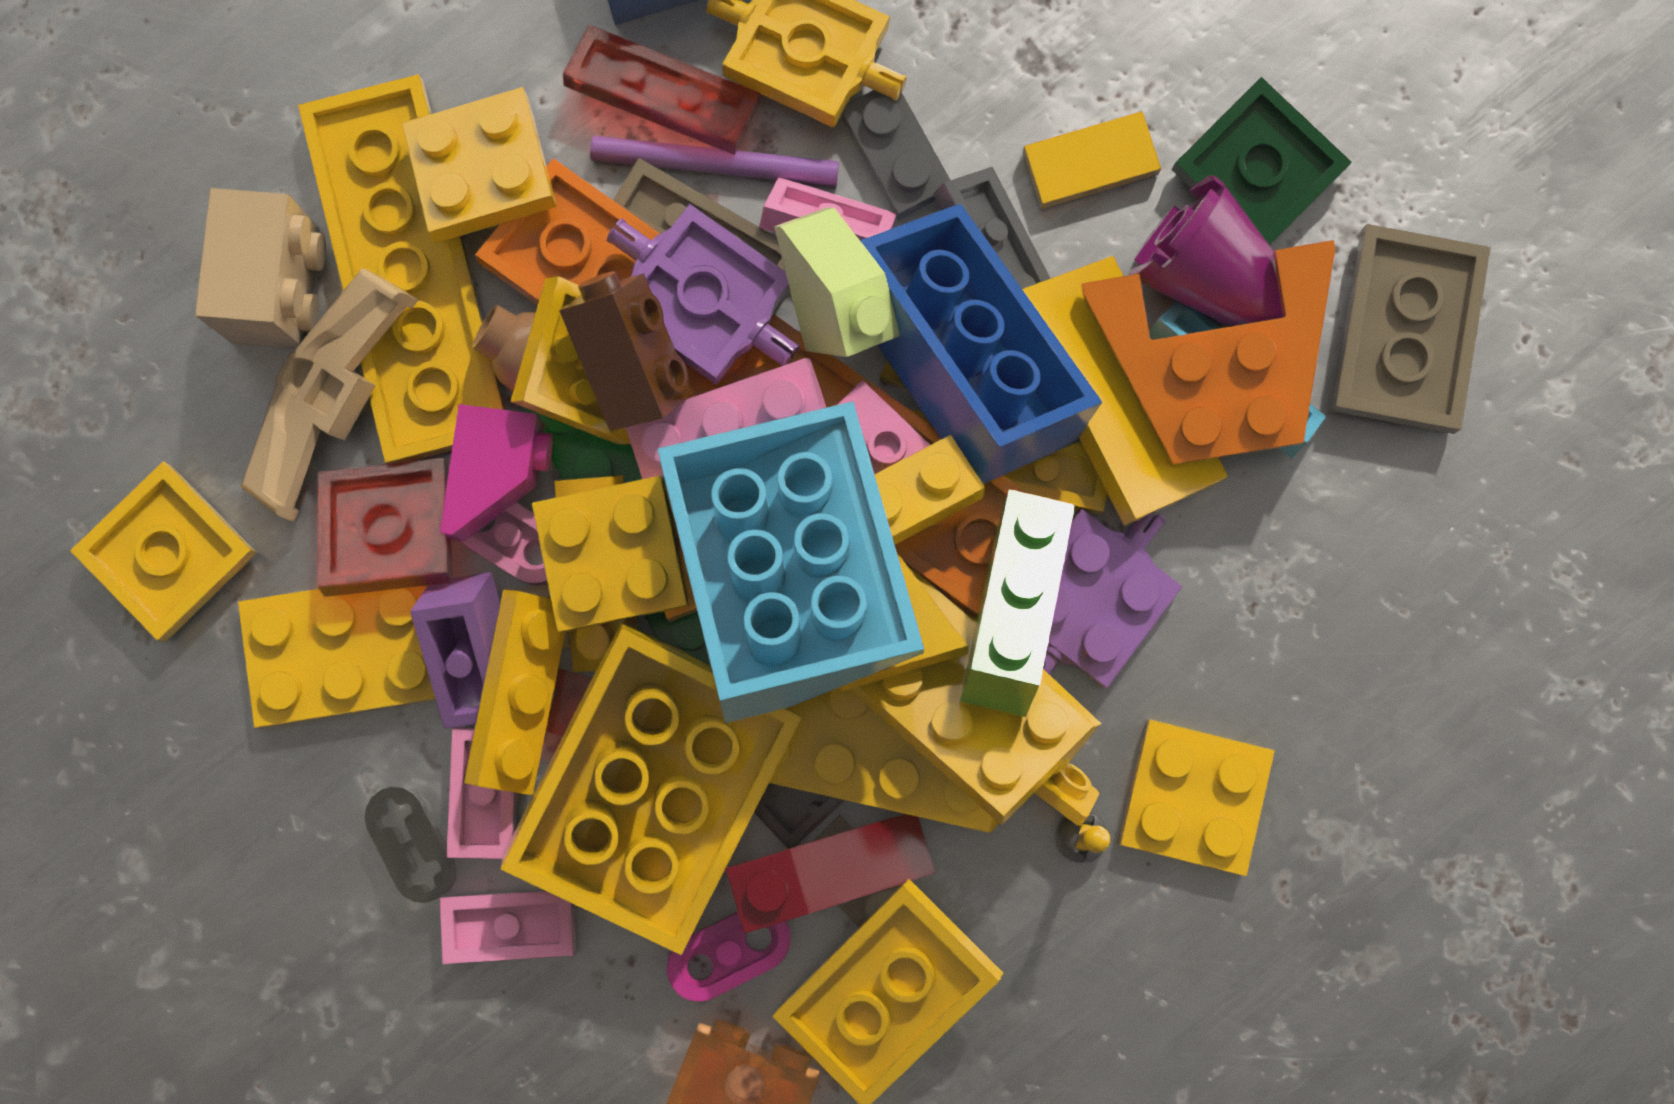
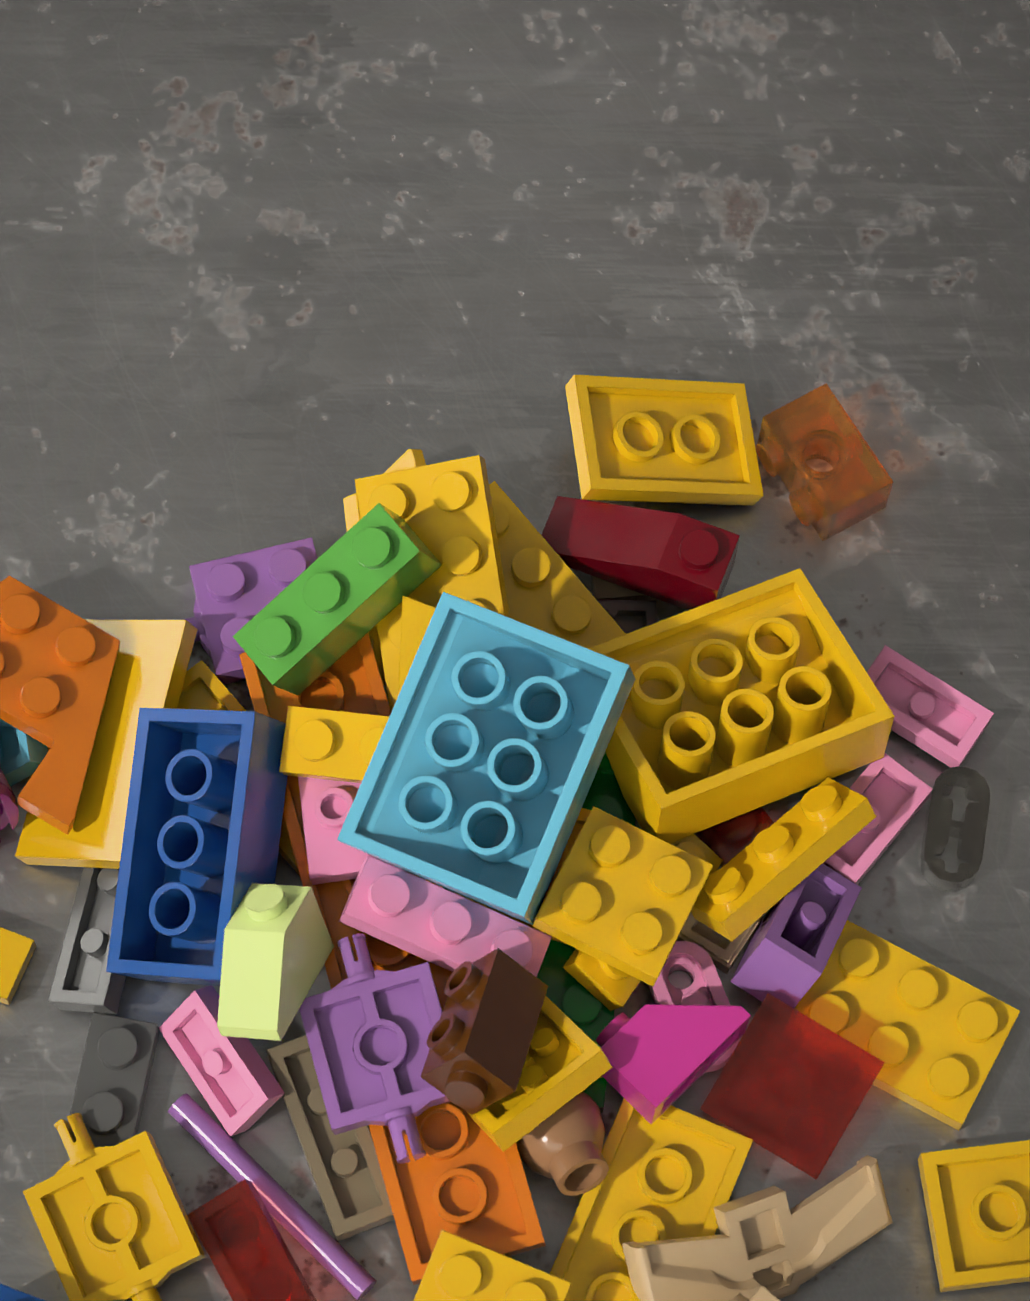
camera: 145 degrees left, 15 degrees down
dark pink plate [667,912,791,1001] -> none
hinge [1054,813,1110,863] -> none
yellow plate [1117,719,1275,876] -> none

